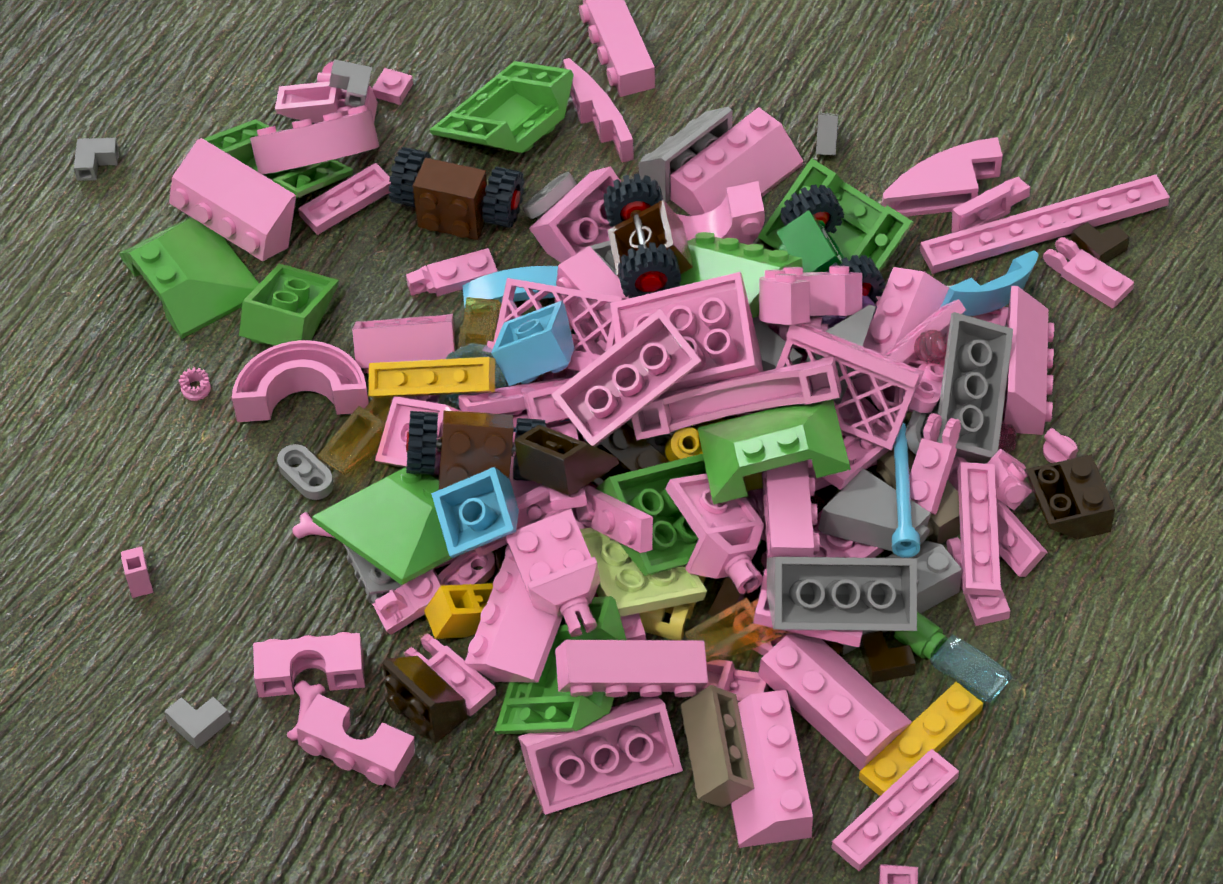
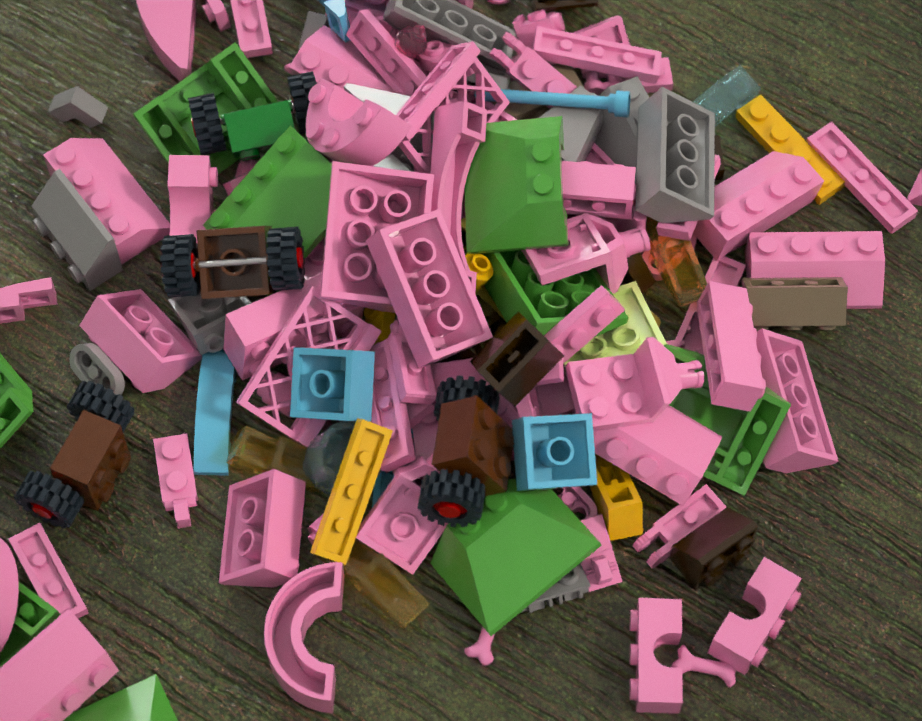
camera: 85 degrees left, 10 degrees up
bright green slope [239,263,339,346] -> none
light grey plate [277,444,334,500] -> none

